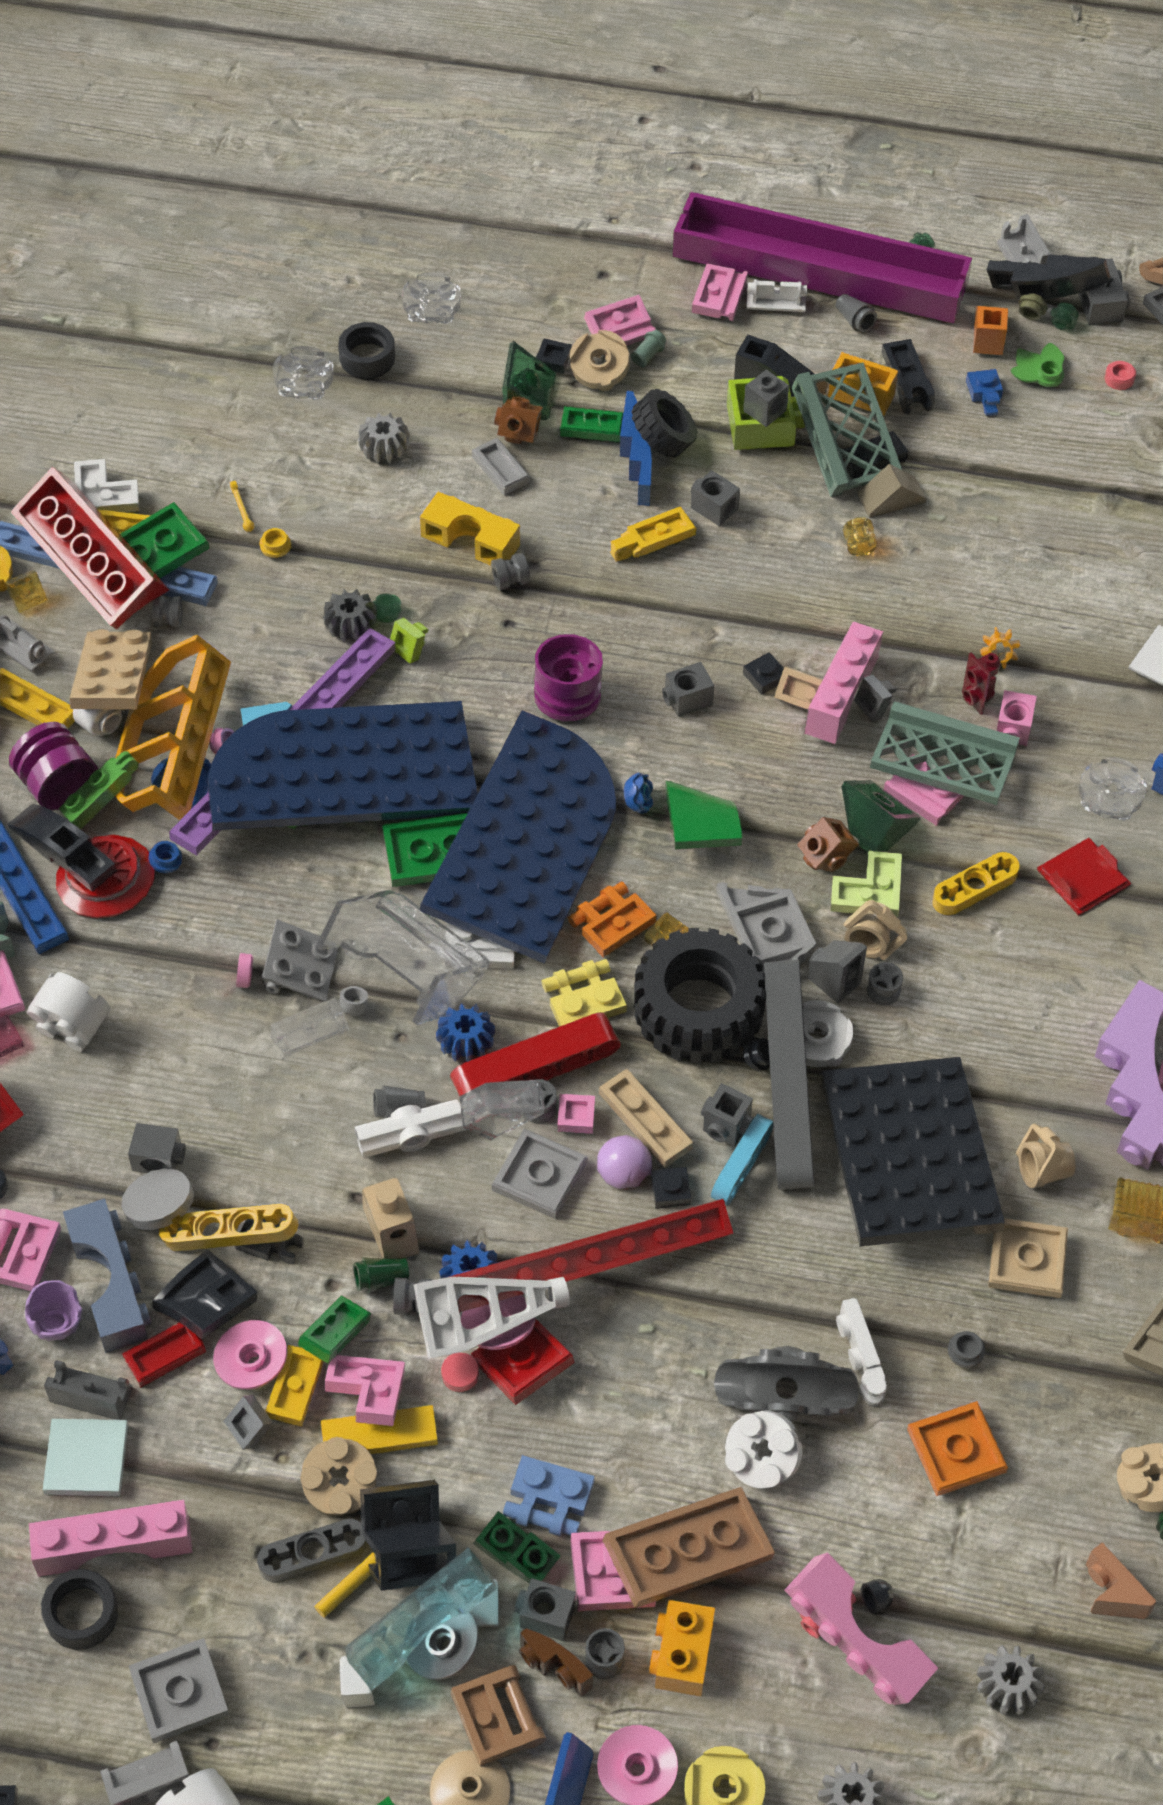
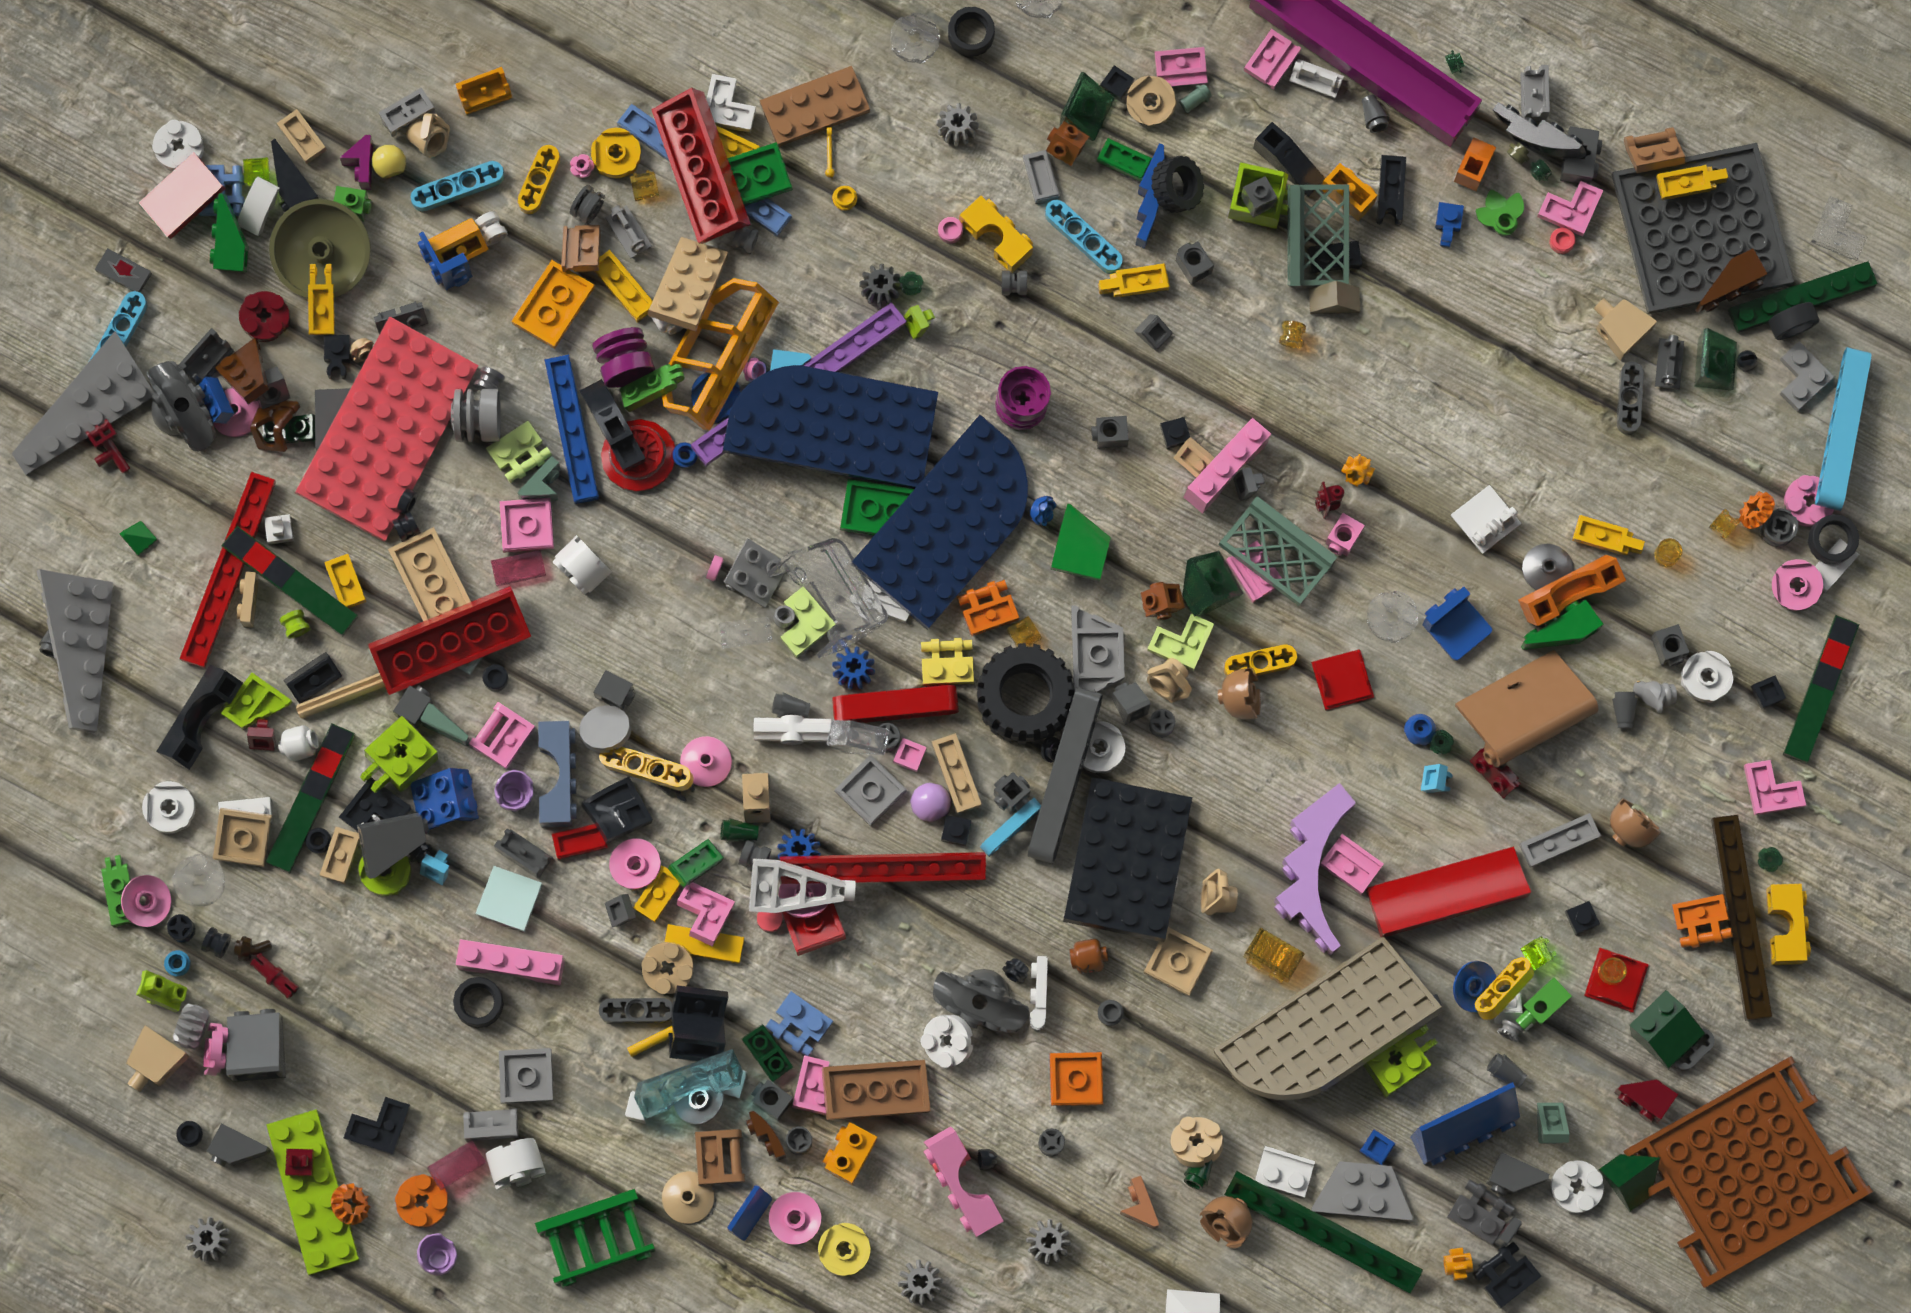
camera: 15 degrees right, 20 degrees up
none -> bright pink dish [680,736,732,787]
none -> medium nougat plate [760,66,870,147]
none -> yellowish green plate [780,586,836,658]
none -> bright pink tile [938,217,963,244]
none -> black plate [1002,958,1029,983]
none -> dark grey wheel [1038,1128,1065,1157]
none -> medium azure beam [1045,200,1123,274]
none -> dark orange head [1070,939,1109,974]
none -> dark grey slope [1134,314,1173,351]
none -> medium nougat cylinder [1218,668,1261,720]
none -> bright pink plate [1537,181,1603,237]

